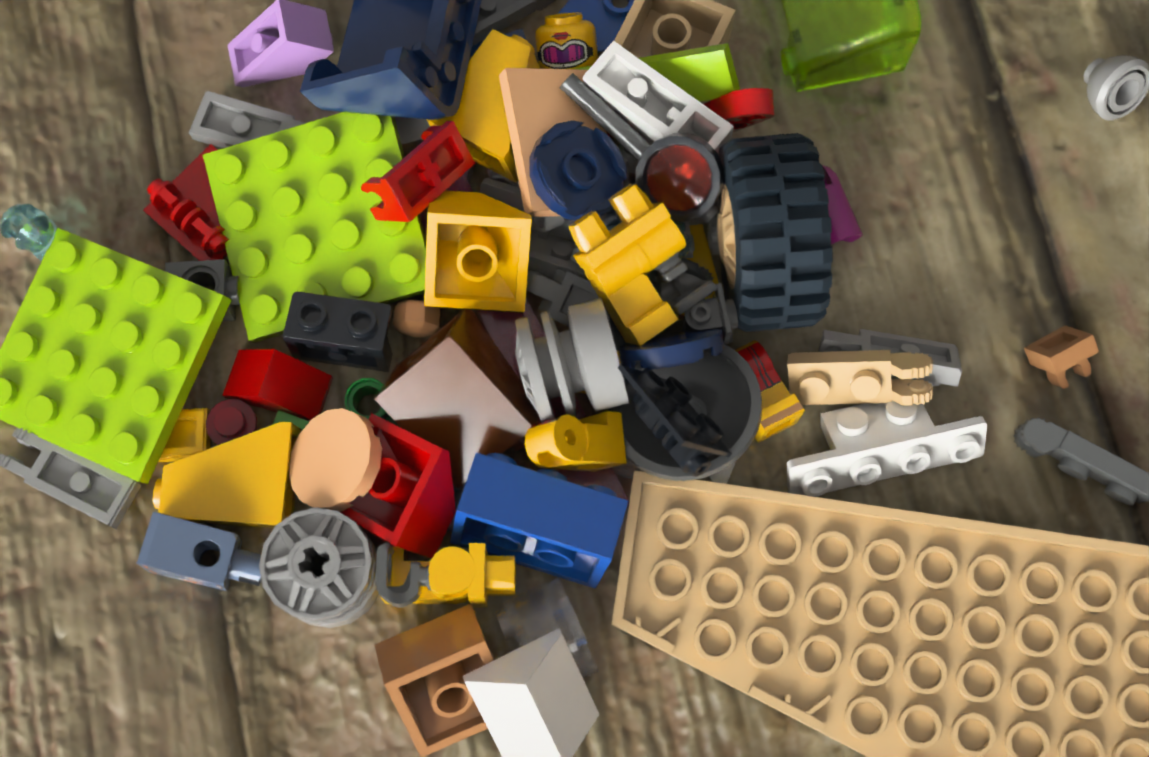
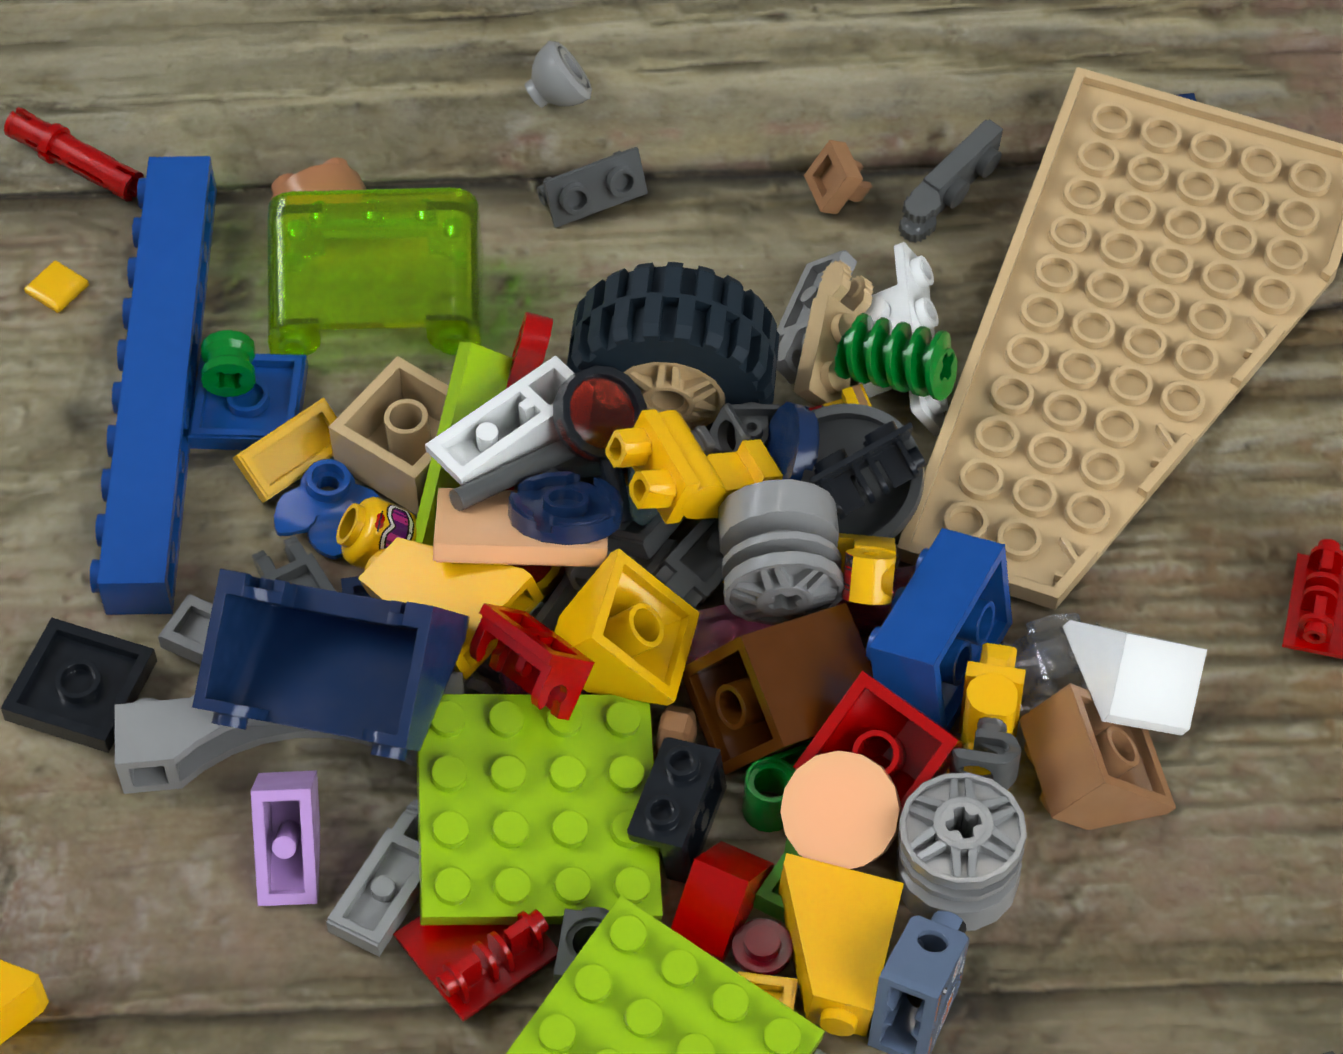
camera: 80 degrees left, 20 degrees down
none -> dark grey hinge [537,147,648,228]
none -> green piece [834,313,958,401]

